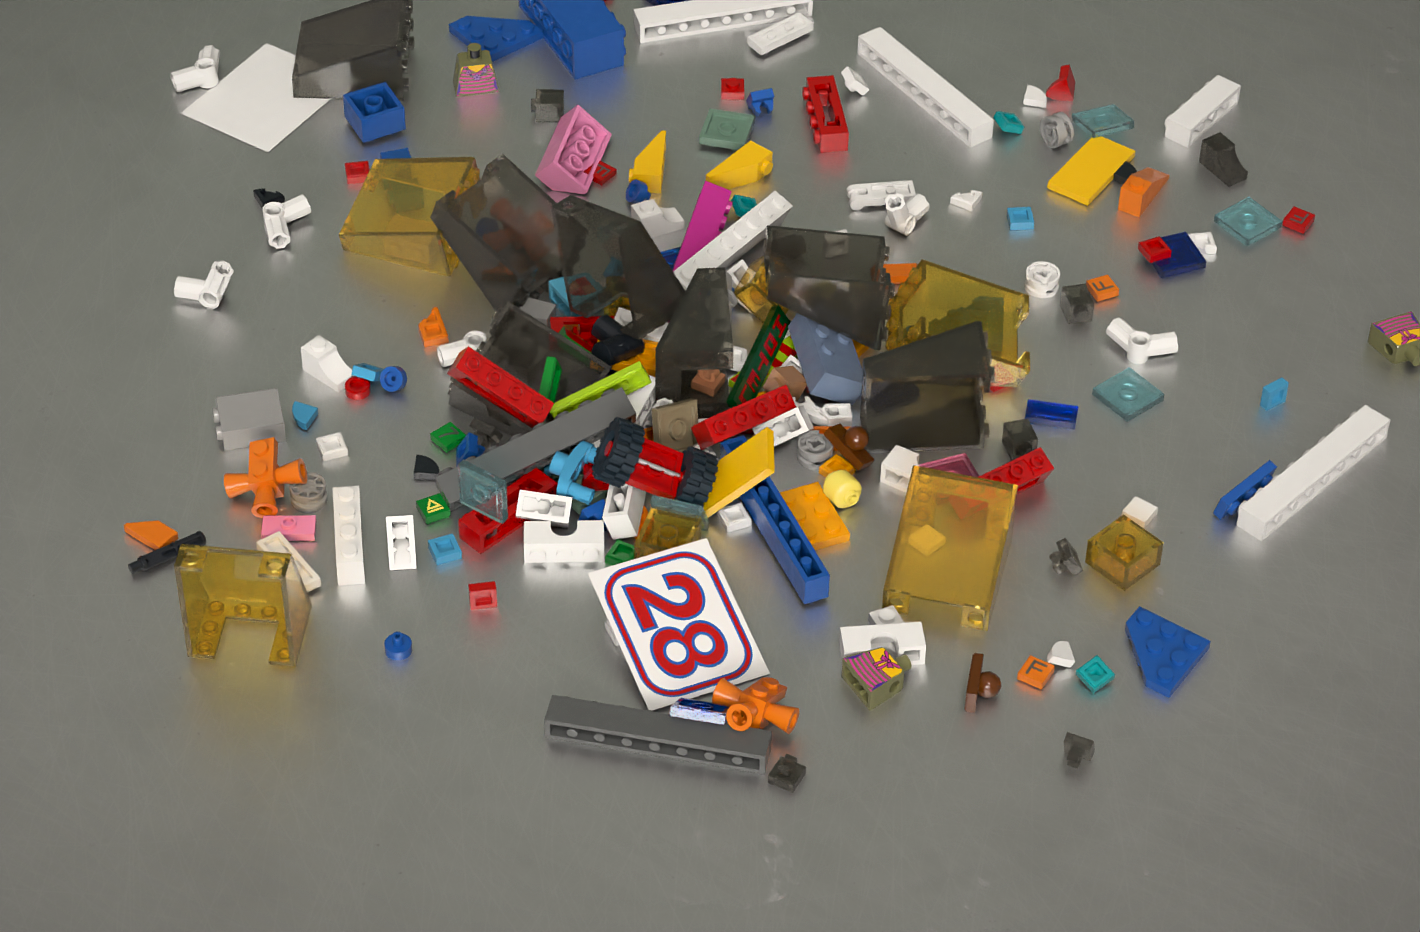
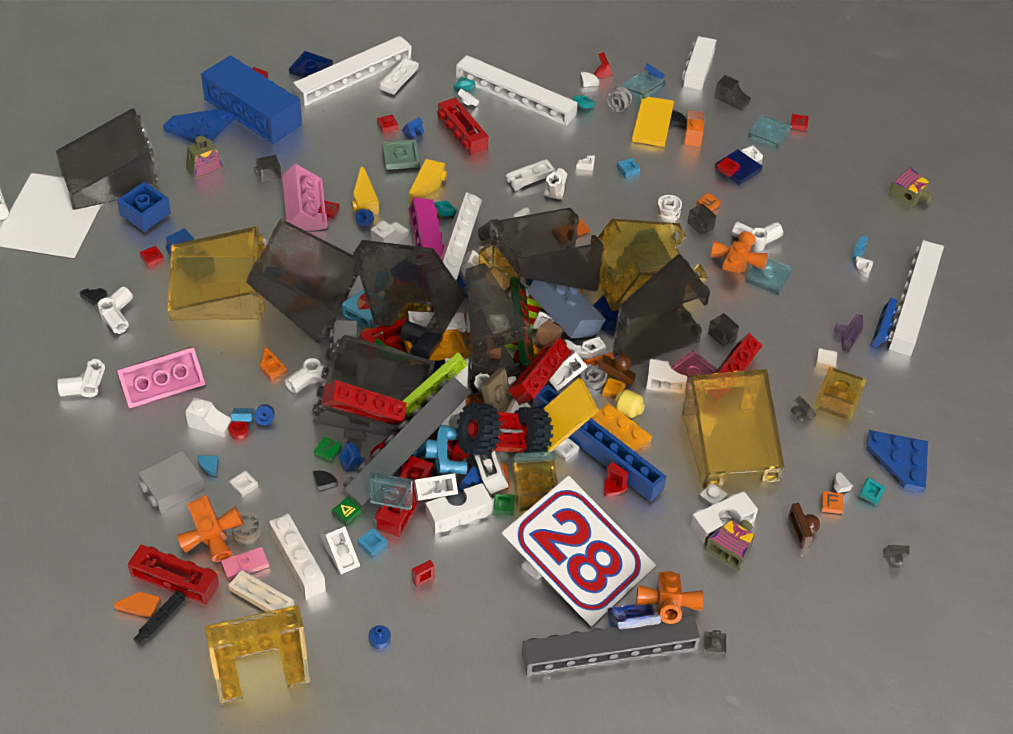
camera: 25 degrees left, 5 degrees up
green tile [539,357,562,414] -> none
clear blue tile [1024,399,1079,430] -> none
none -> bright pink slope [115,347,205,408]
none -> red brick [128,544,219,605]
none -> teal tile [453,76,475,93]
none -> red tile [604,462,628,497]
none -> blue plate [644,63,665,80]
none -> orange brick [711,231,768,274]
none -> clear purple tile [834,314,864,352]
none -> white tile [855,256,873,278]

